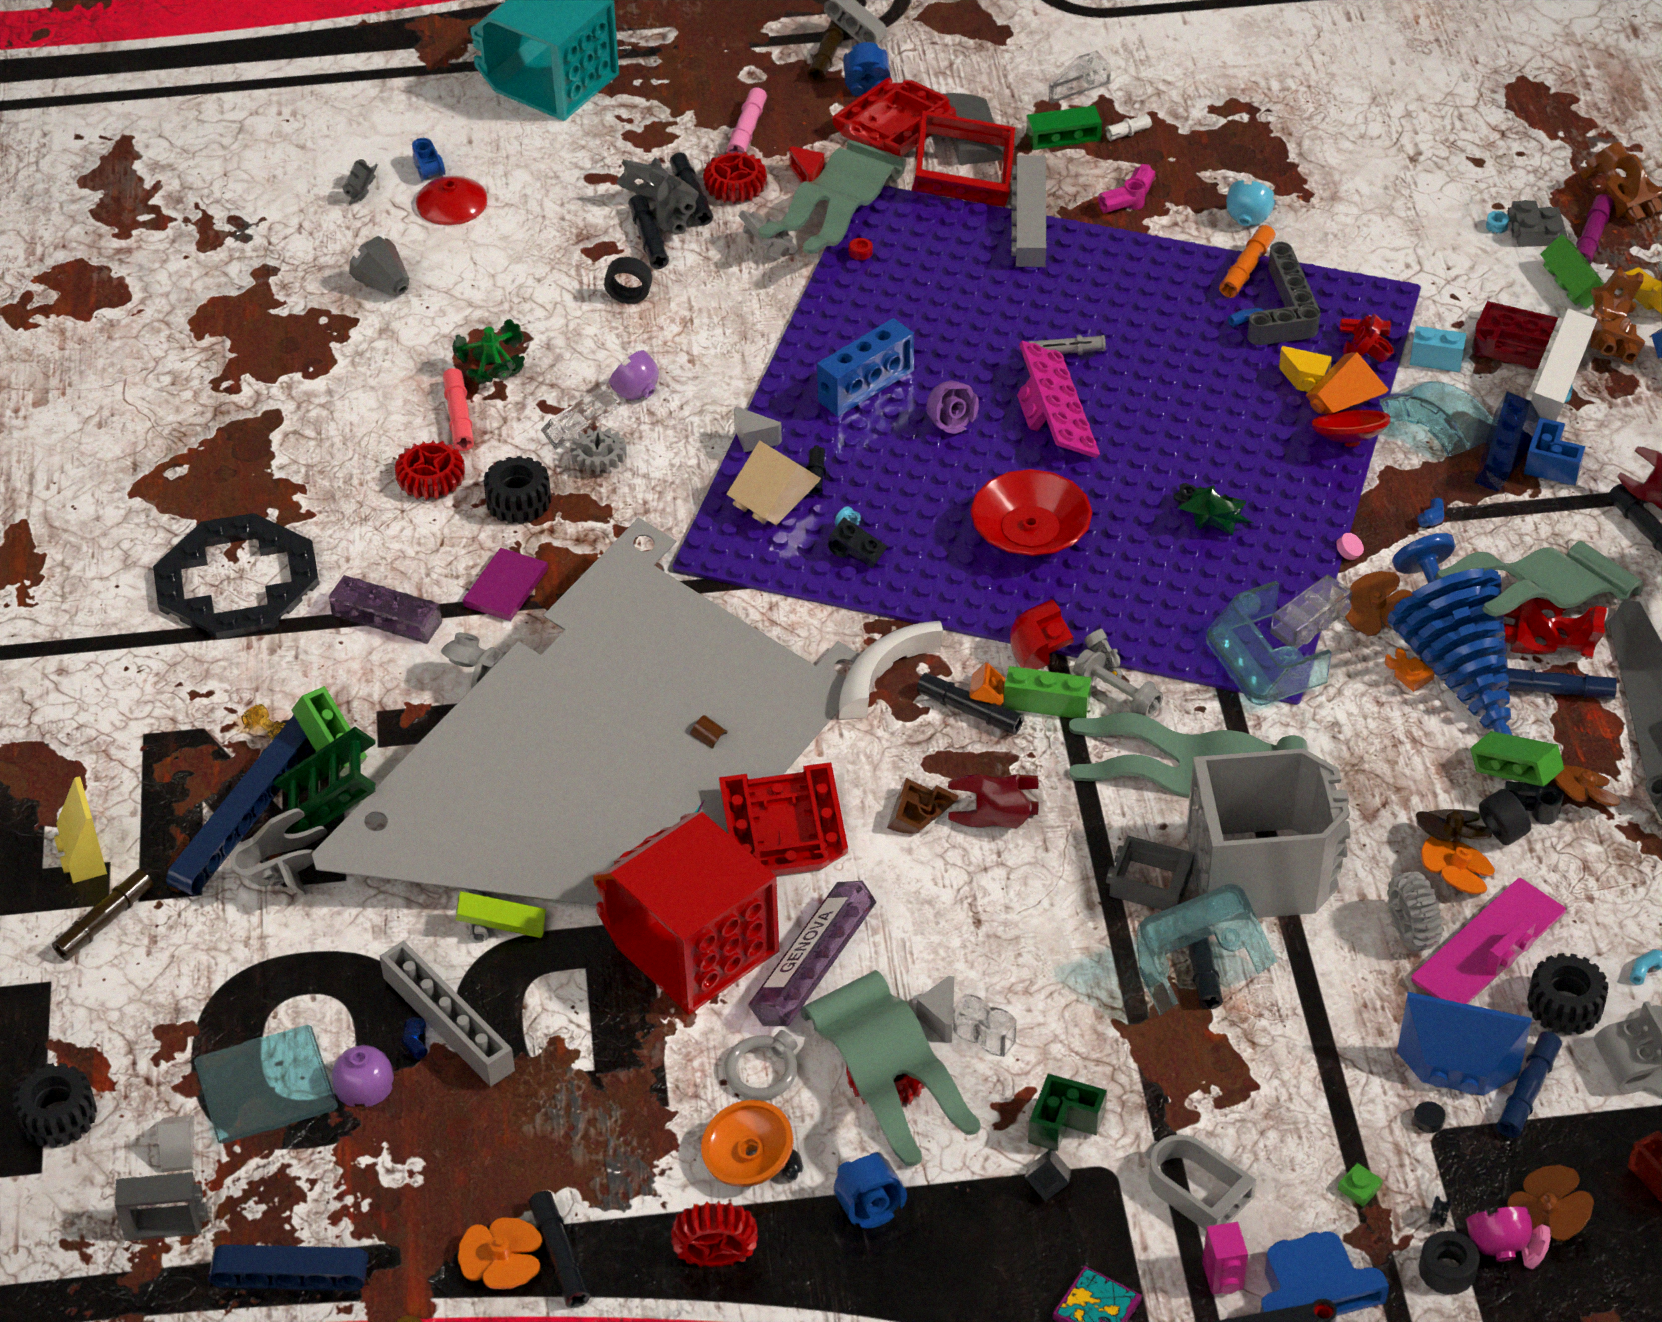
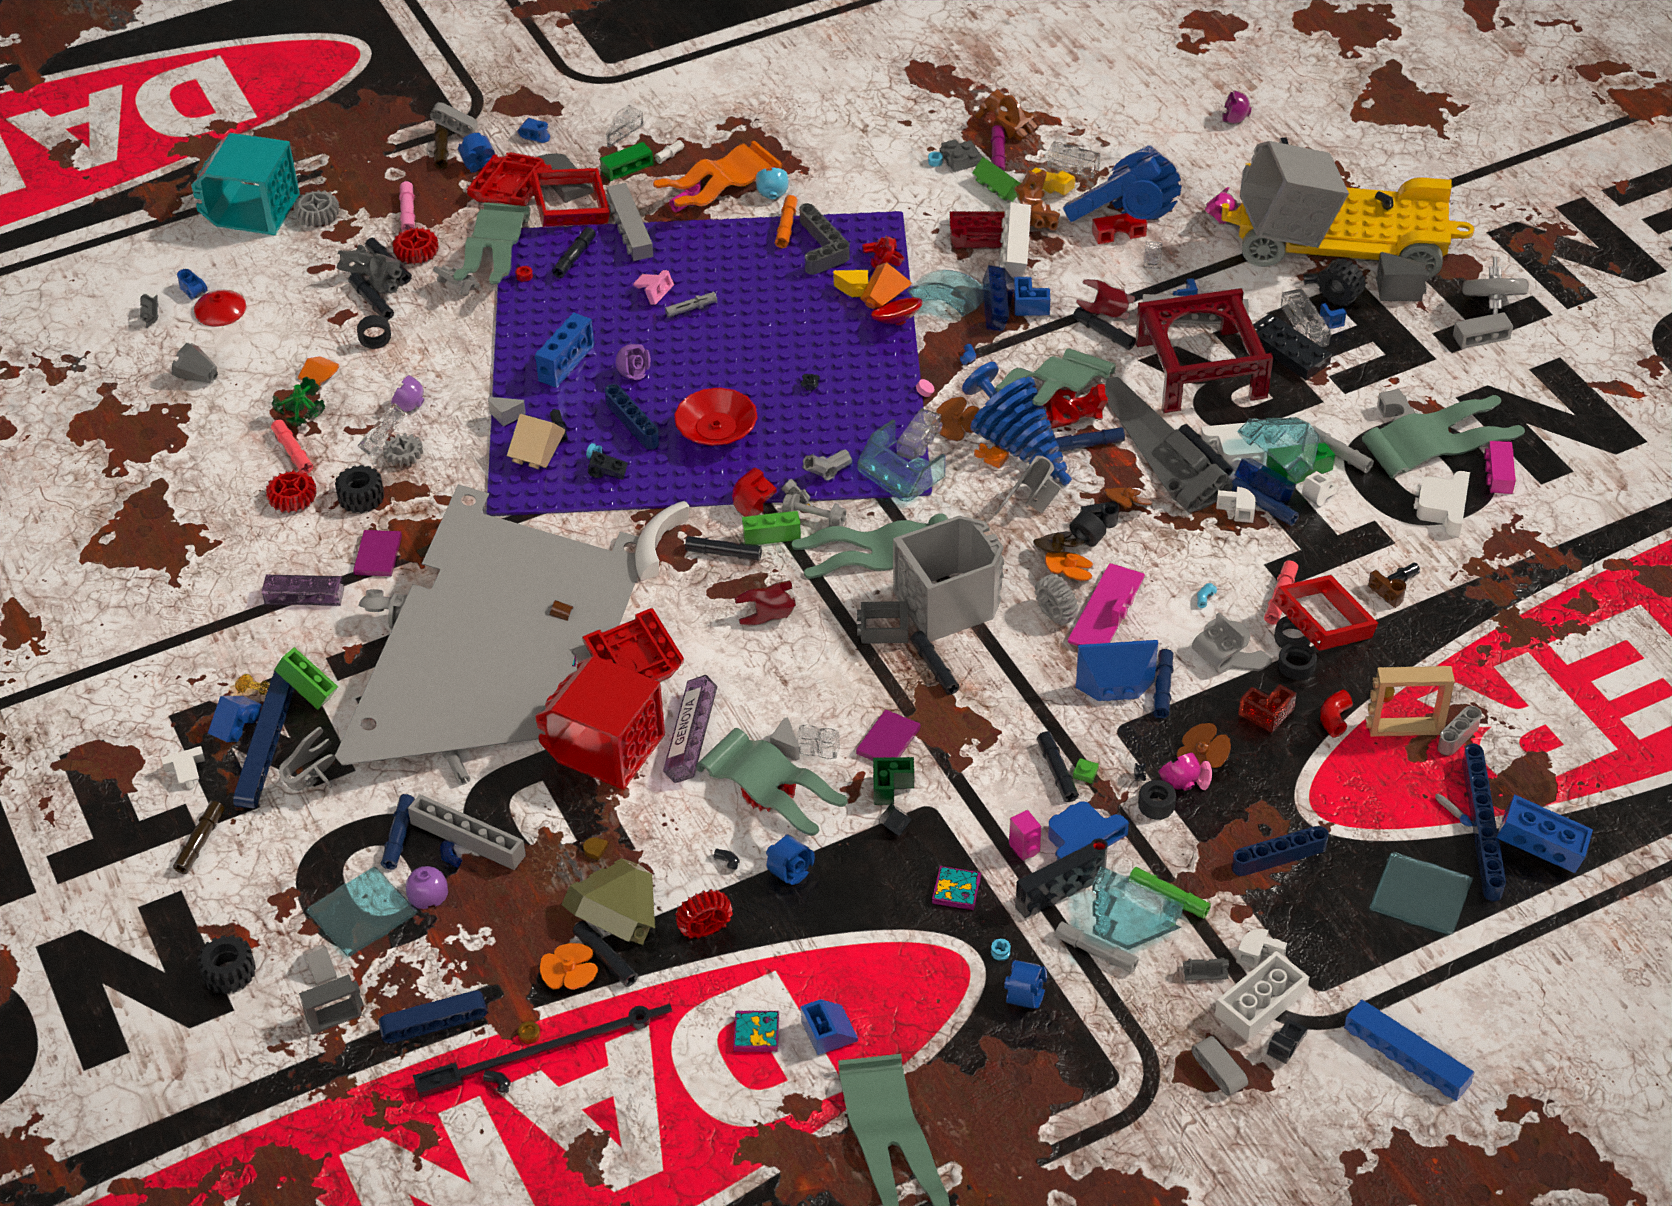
camera: 20 degrees left, 0 degrees up
light yellow slope [54,777,107,883] -> none
black plate [153,513,320,640] -> none
dark green fence [274,727,376,834] -> none
lime tile [455,891,546,938] -> none
orange dish [701,1100,794,1187] -> none
light grey piece [724,1030,798,1100] -> none
red slope [789,146,825,183] -> none
reddish brown slope [887,778,959,834] -> none
orange slope [969,662,1006,705] -> none
dark pink bracket [1017,341,1100,458] -> none
clear light blue windscreen [1136,884,1278,1015] -> none
light grey window [1145,1135,1256,1230] -> none
dark green hair [1177,485,1254,536] -> none
blue arm [1228,308,1264,327] -> none
medium azure slope [1410,326,1466,372] -> none
black tile [1413,1101,1446,1133] -> none
bright green brick [1470,731,1564,787] -> none
black tyre [1527,953,1609,1035] -> none
none -> white piece [161,746,205,789]
none -> blue brick [208,696,262,742]
none -> light grey gear [294,190,339,228]
none -> orange slope [298,356,339,386]
none -> dark blue piece [381,794,415,870]
none -> blue piece [518,118,550,143]
none -> black piece [552,227,596,279]
none -> olive panel [561,858,655,945]
none -> pearl gold tile [583,837,608,861]
none -> dark blue beam [605,384,659,449]
none -> bright pink piece [633,270,674,305]
none -> orange flag [653,141,782,207]
none -> light grey piece [803,449,852,480]
none -> magenta tile [856,709,921,761]
none -> light grey piece [995,456,1061,514]
none -> black piece [1037,731,1079,802]

